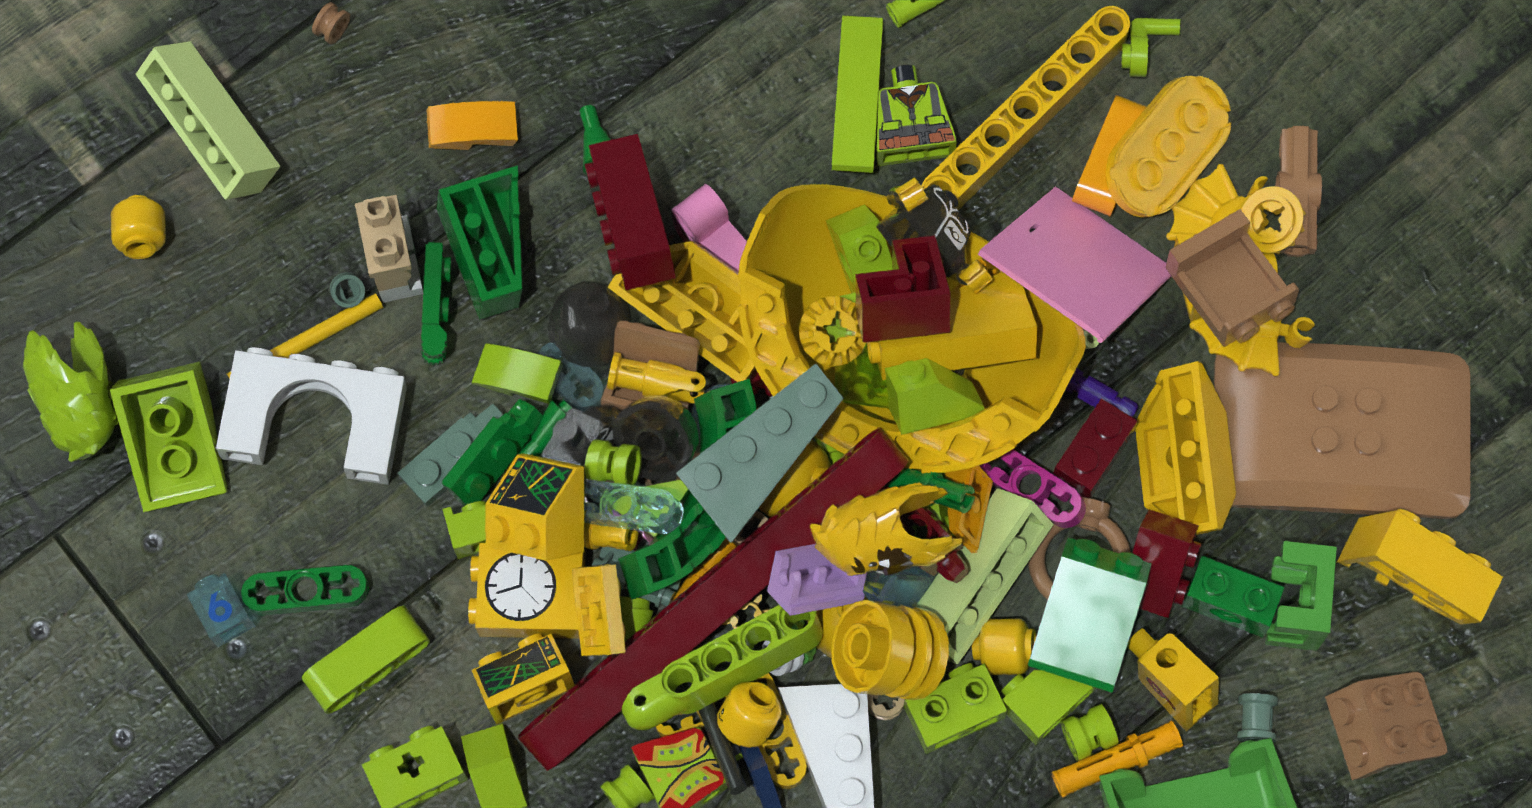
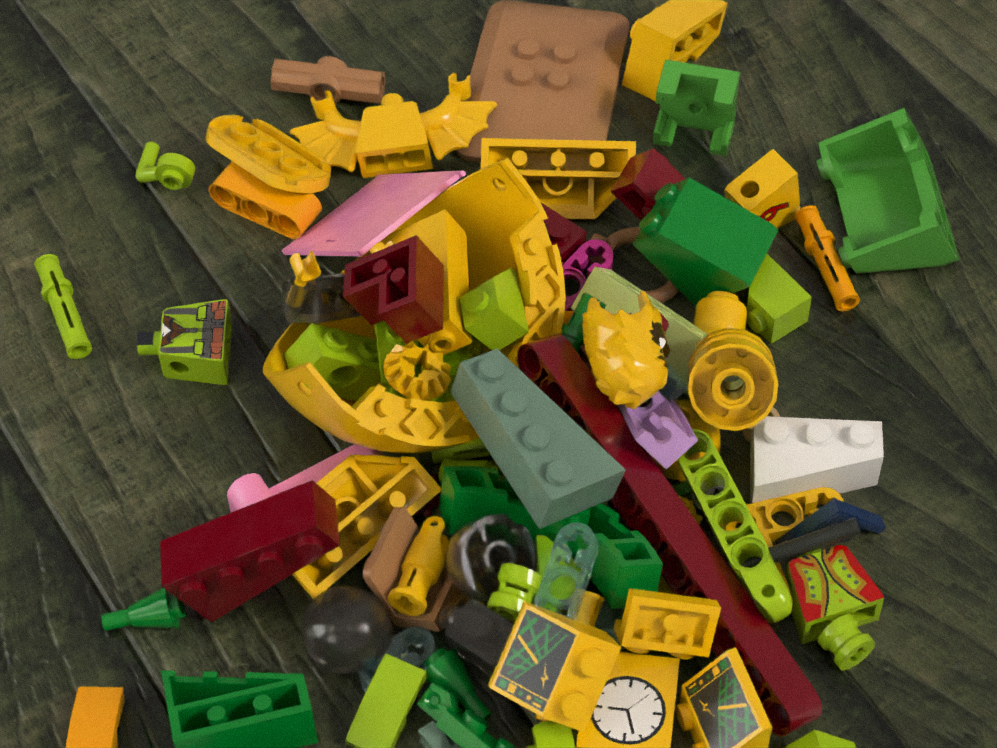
camera: 85 degrees left, 20 degrees down
yellow head [717,682,781,748] -> none
lime slope [832,16,883,173] -> none
lime brick [904,663,1007,754] -> none
yellow beam [919,6,1130,220] -> none
lime wheel [1060,704,1119,761] -> none
medium nougat panel [1165,209,1299,347] -> none
green brick [1181,556,1284,638] -> none
sand green bush [1237,693,1278,743] -> none
yellow gear [1241,186,1306,254] -> none
medium nougat bracket [1325,672,1447,780] -> none

